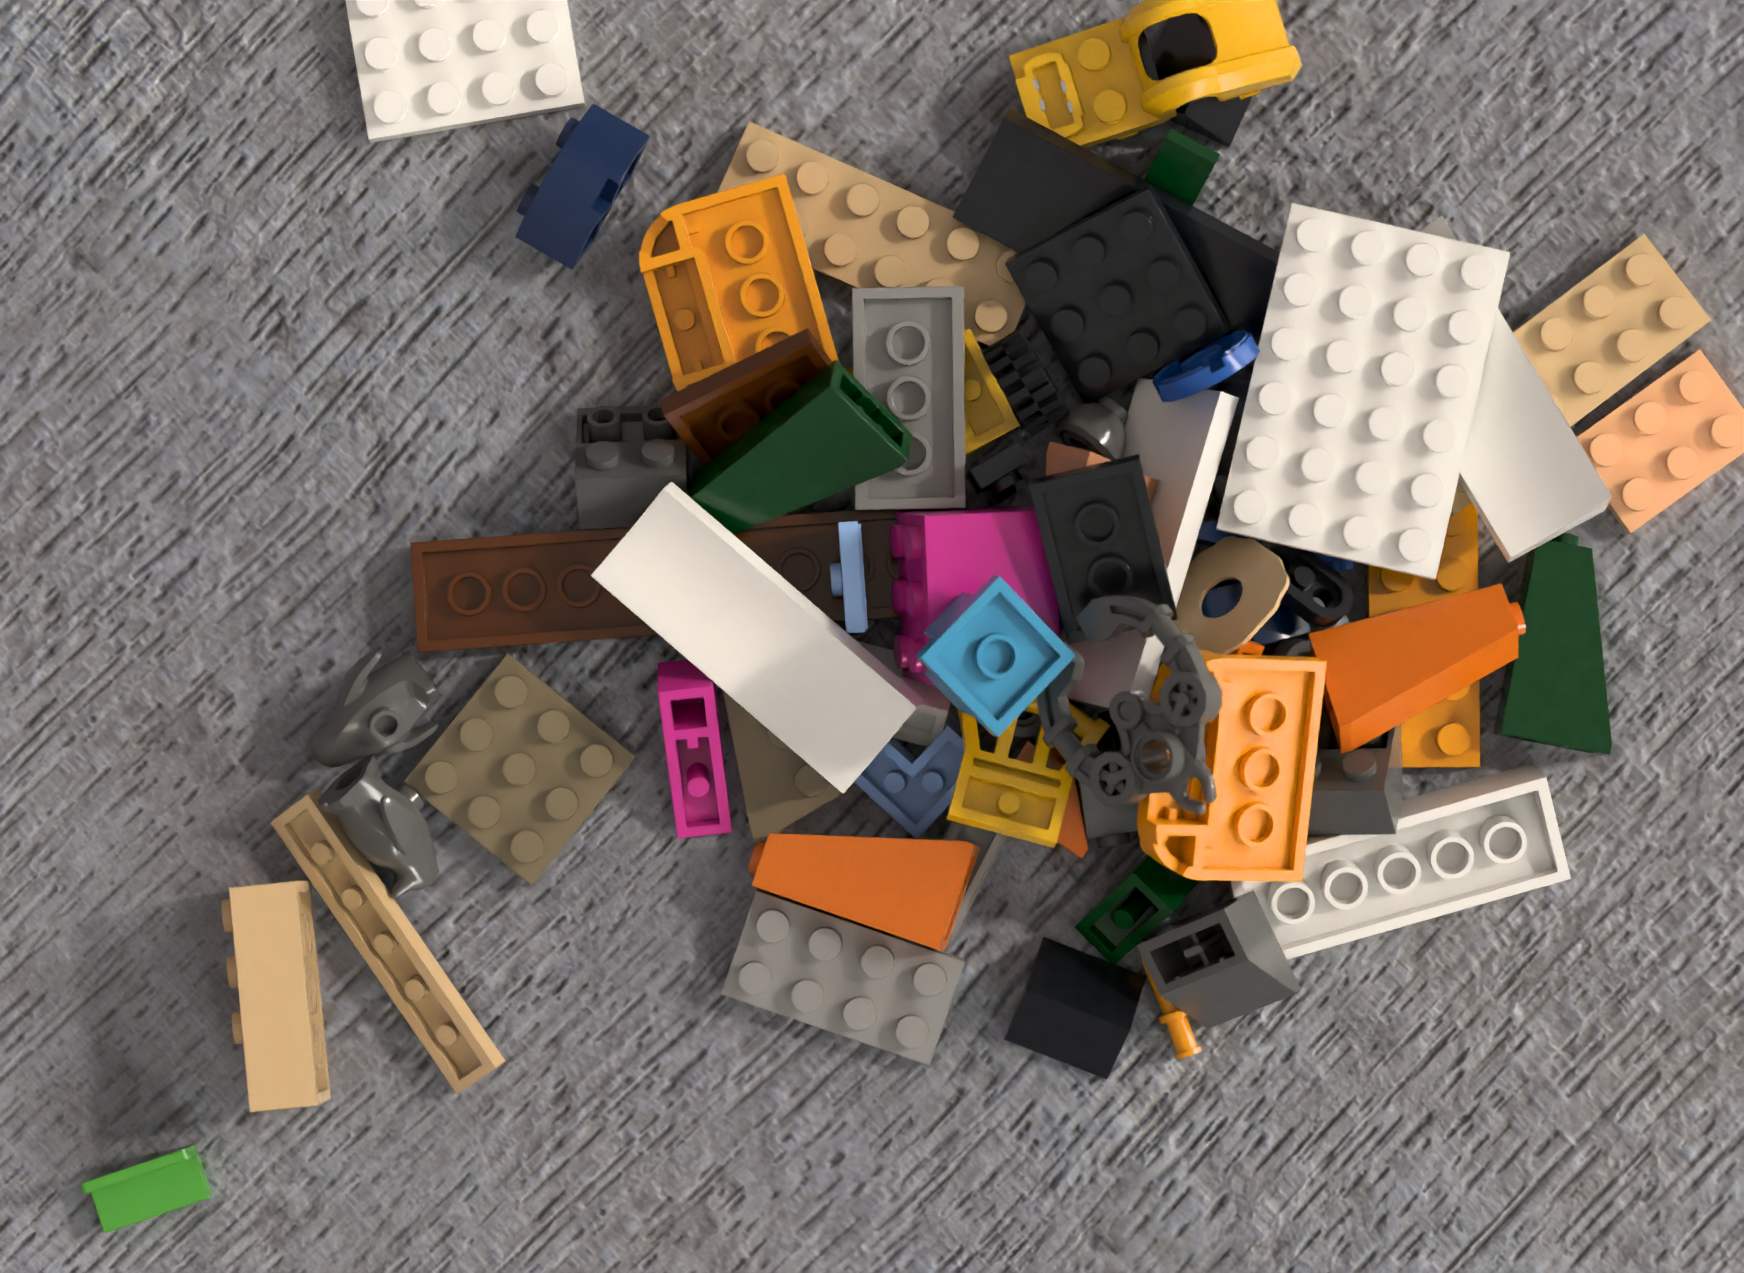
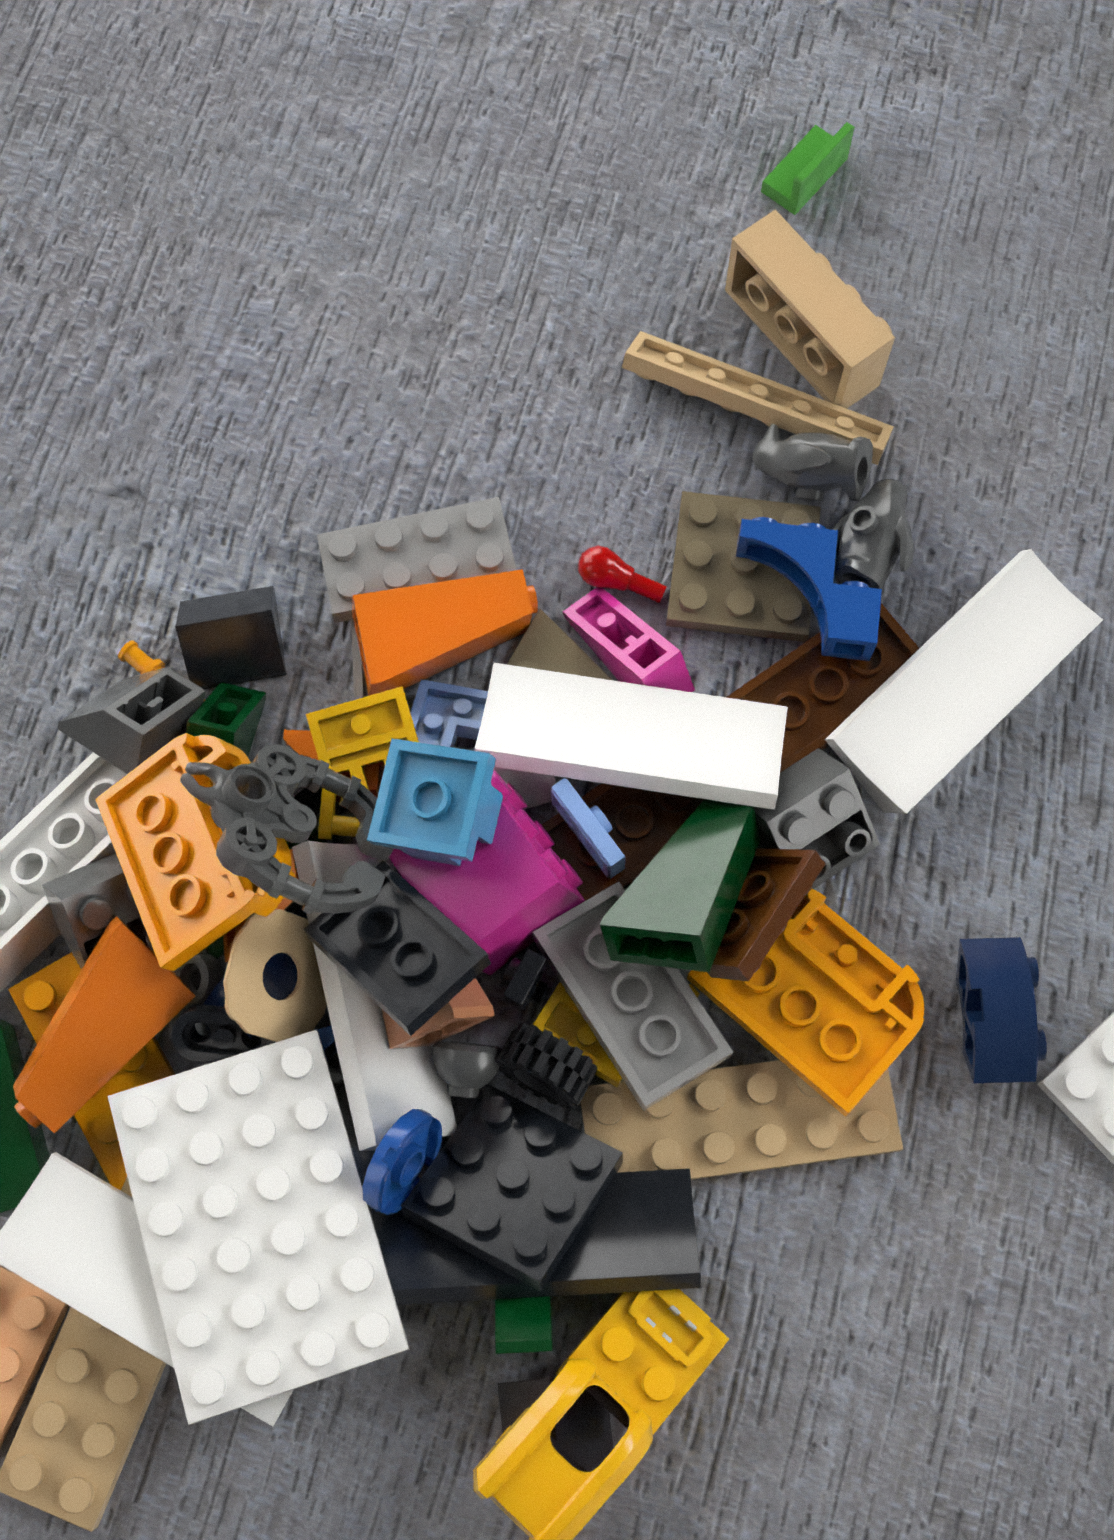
camera: 150 degrees right, 15 degrees down
none -> red piece [578,545,667,603]
none -> blue arch [736,517,882,661]
none -> white arch [825,549,1103,814]

